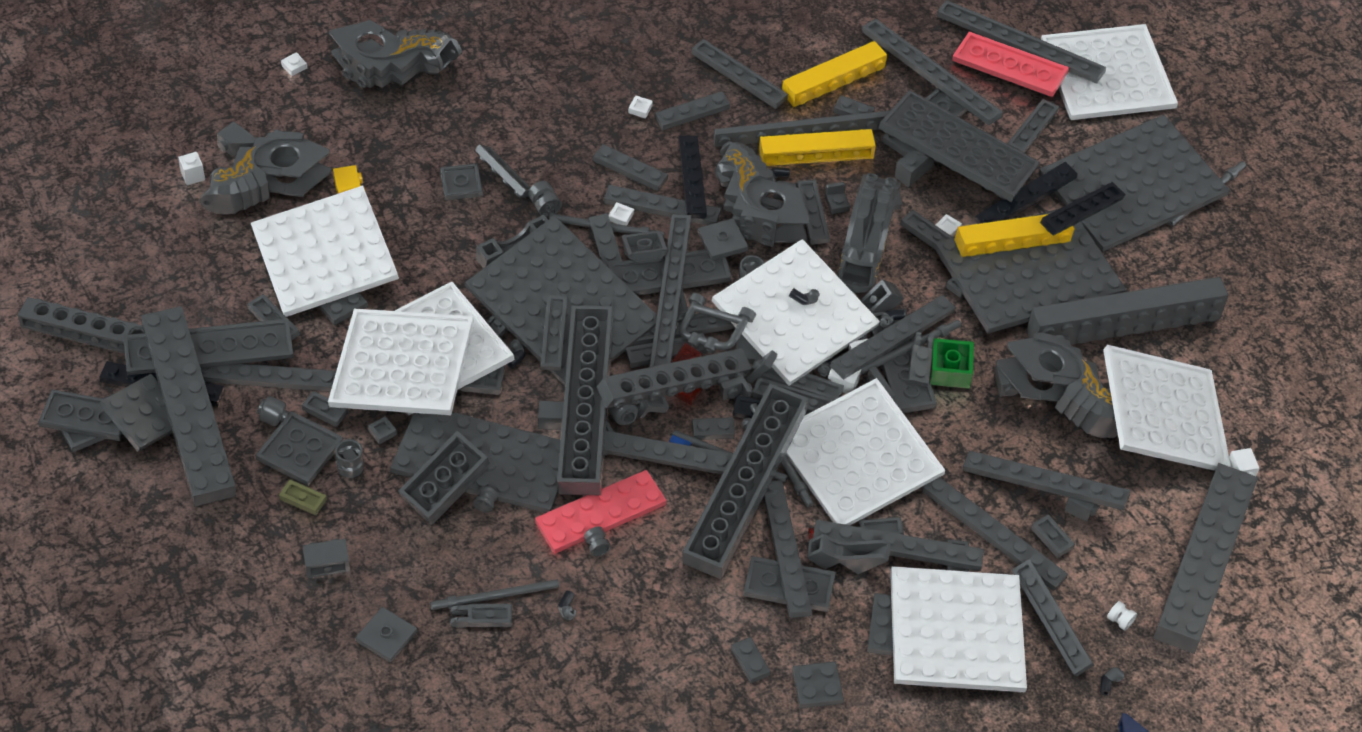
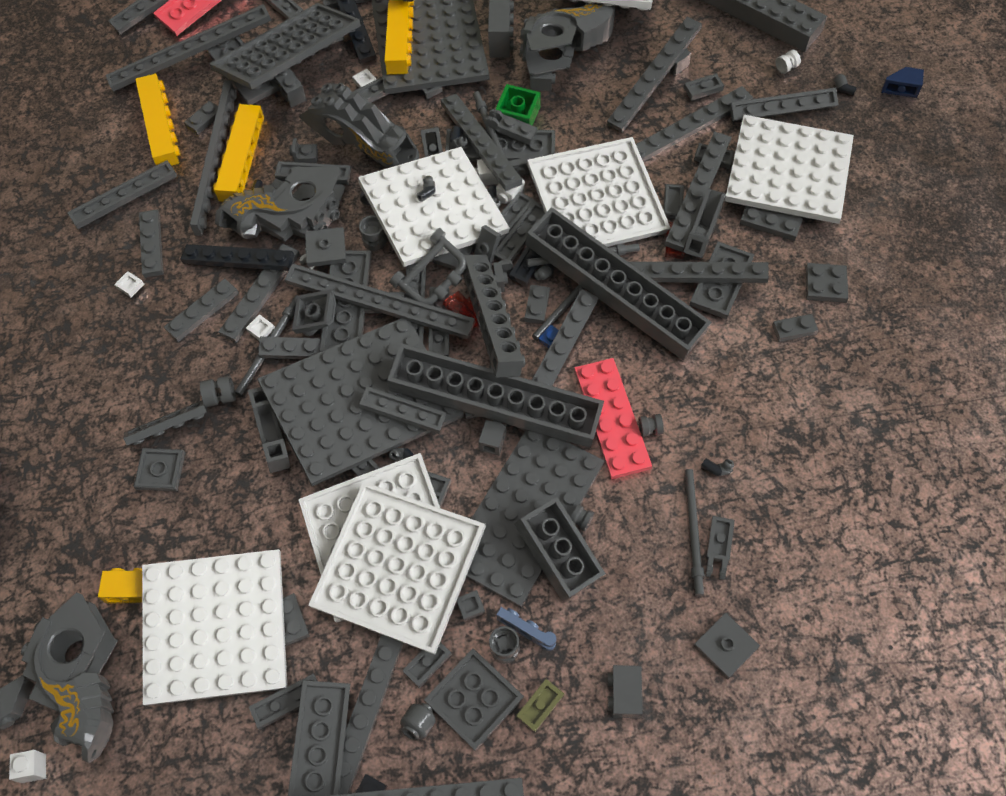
camera: 70 degrees left, 10 degrees up
none -> sand blue plate [496,607,556,651]

